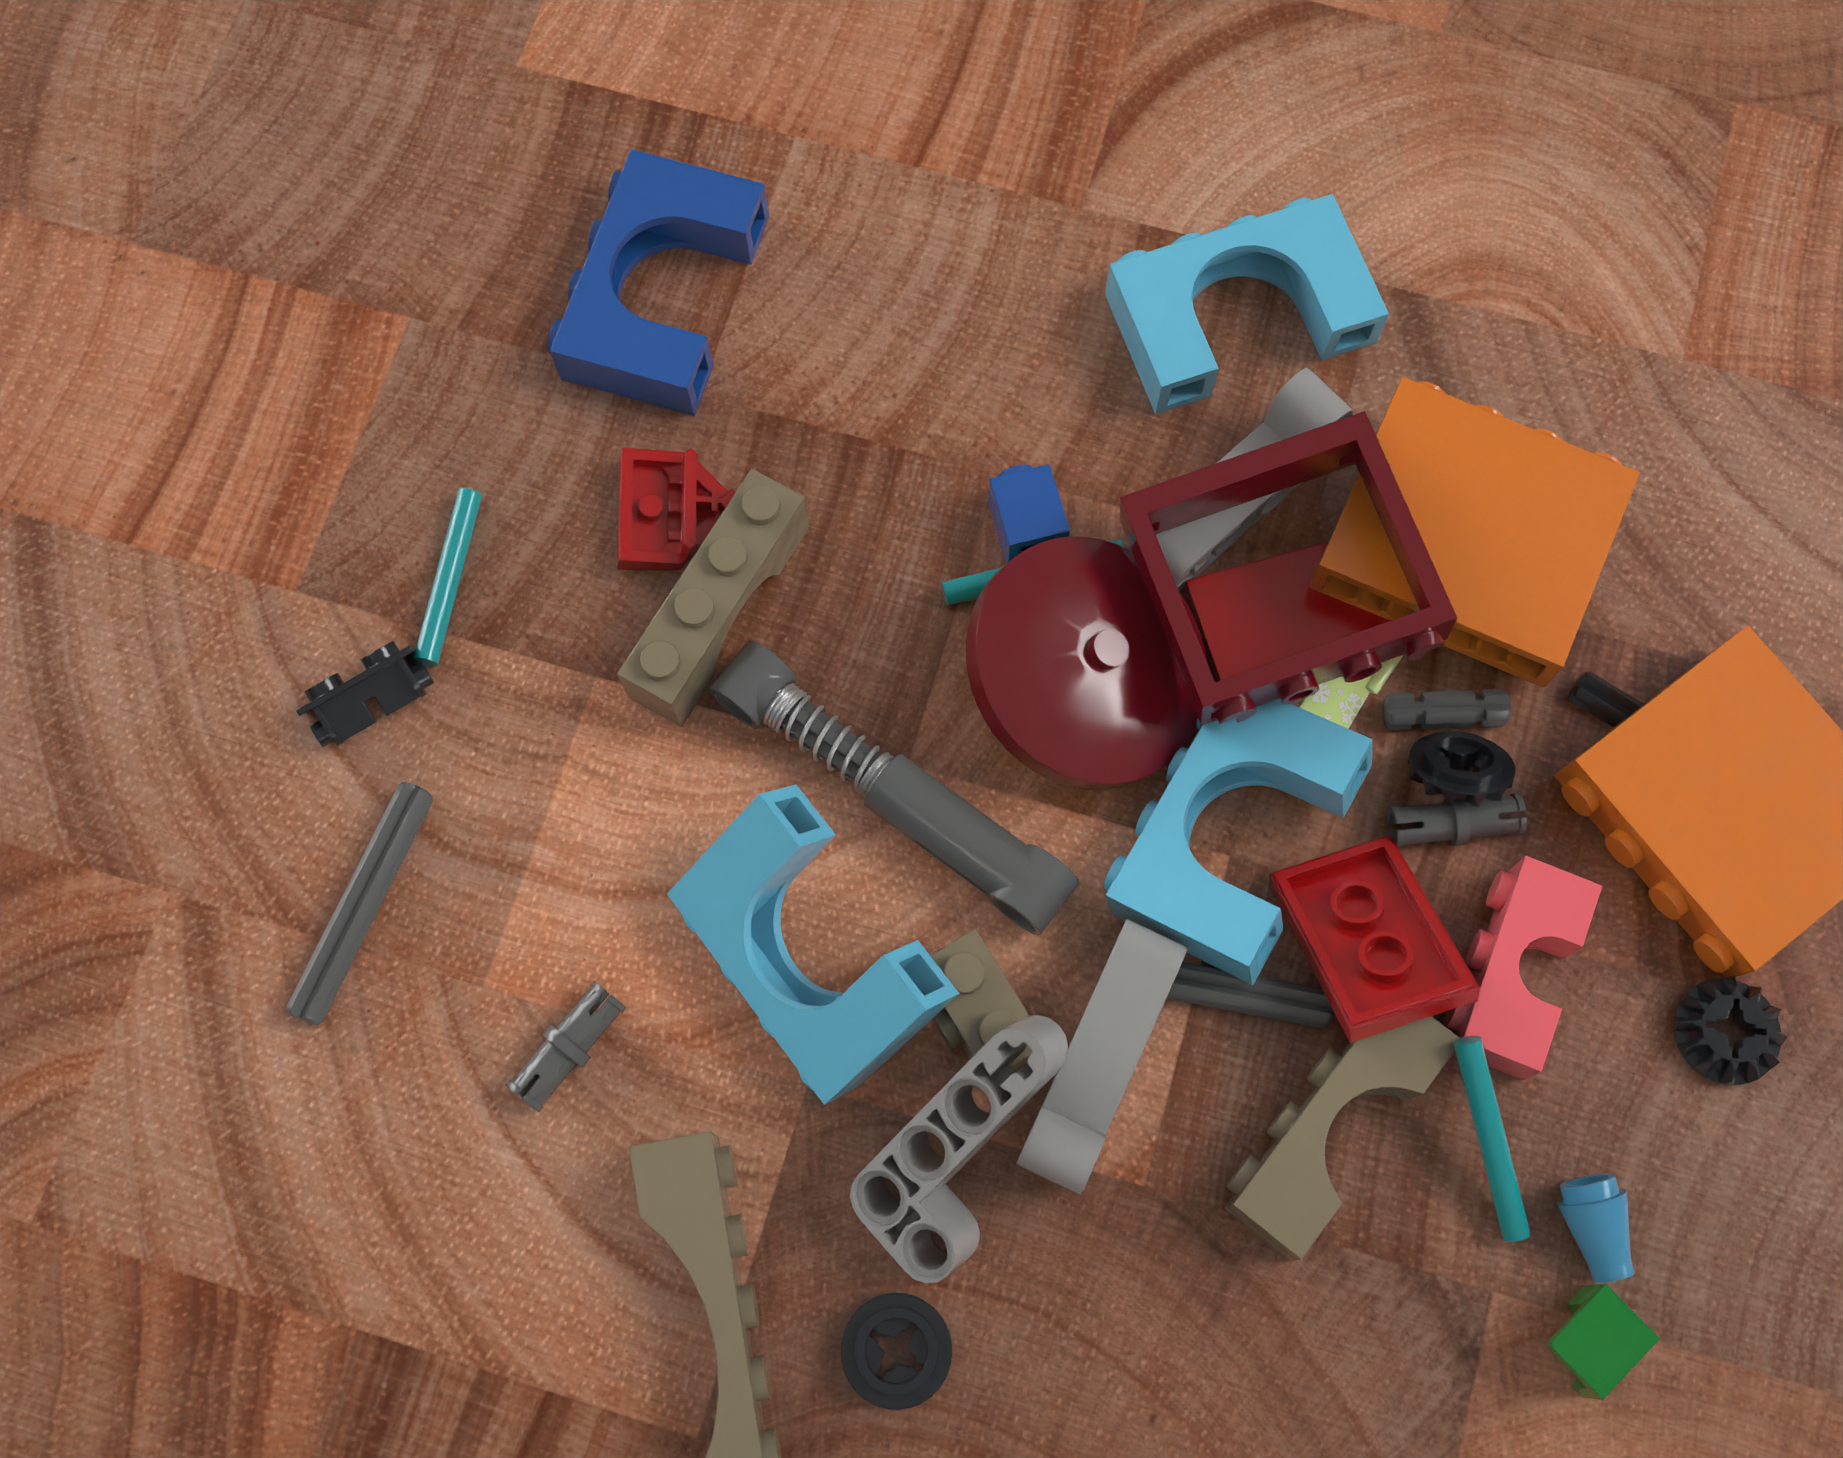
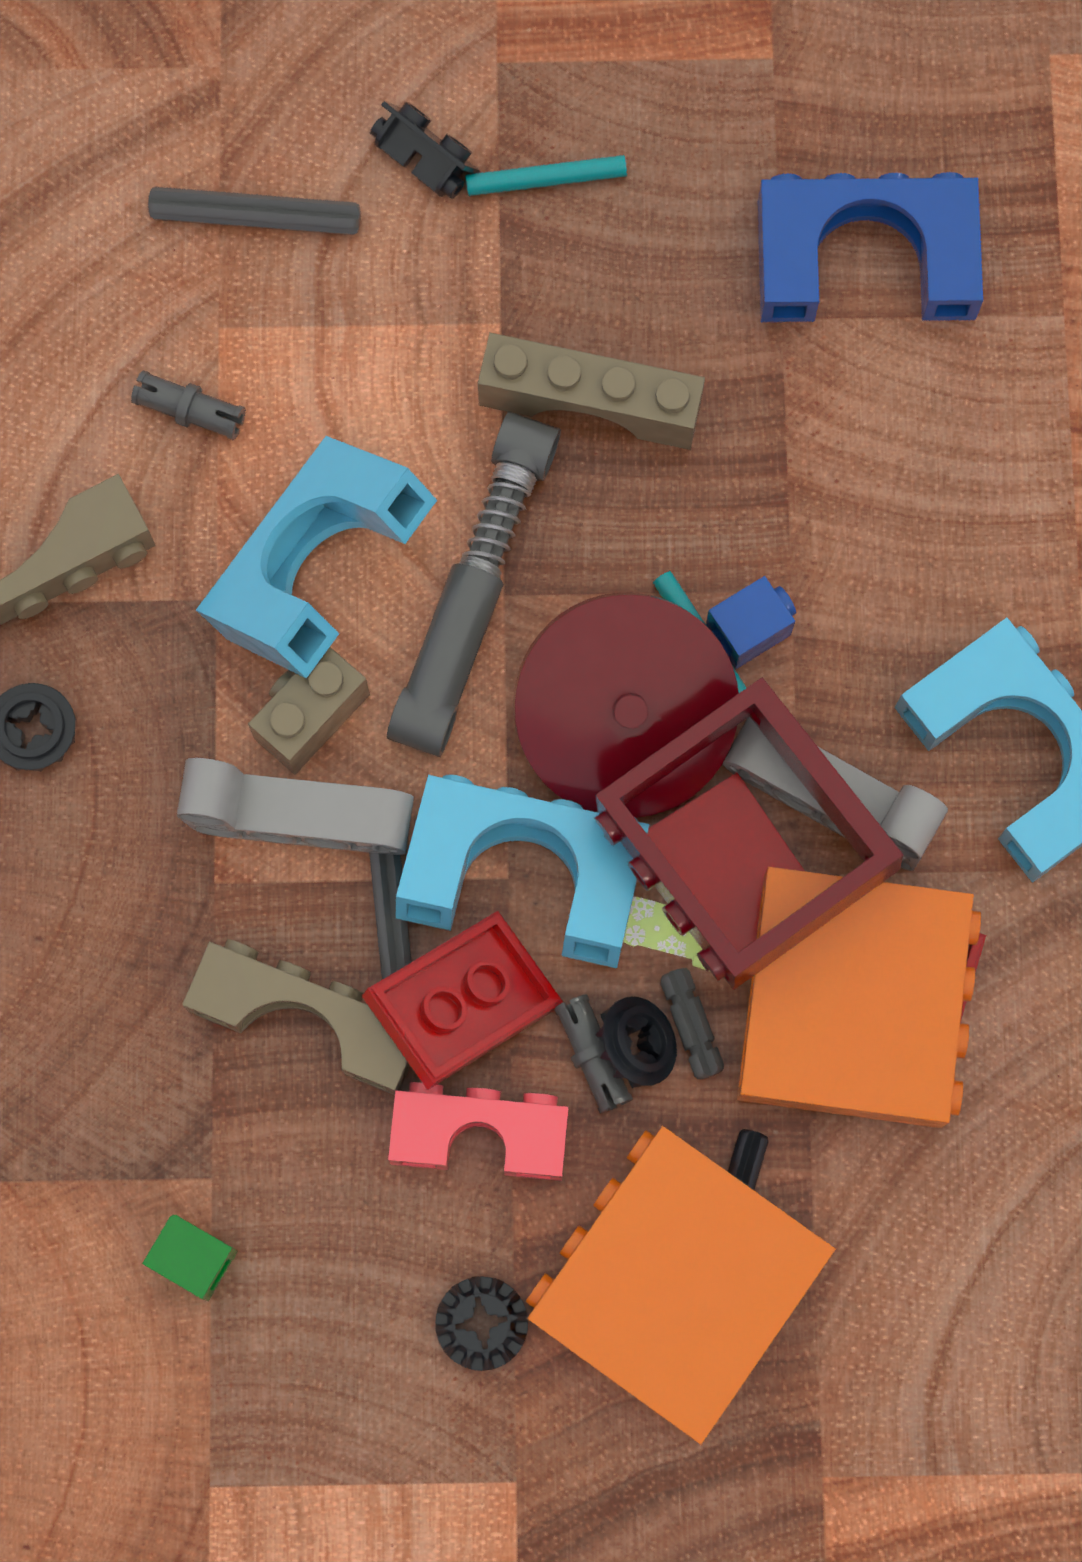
camera: 70 degrees right, 5 degrees up
red slope [617,447,736,571] -> none
light grey beam [850,1015,1068,1283] -> none
teal bar [1453,1035,1531,1242] -> none
dark azure cone [1557,1173,1635,1282] -> none

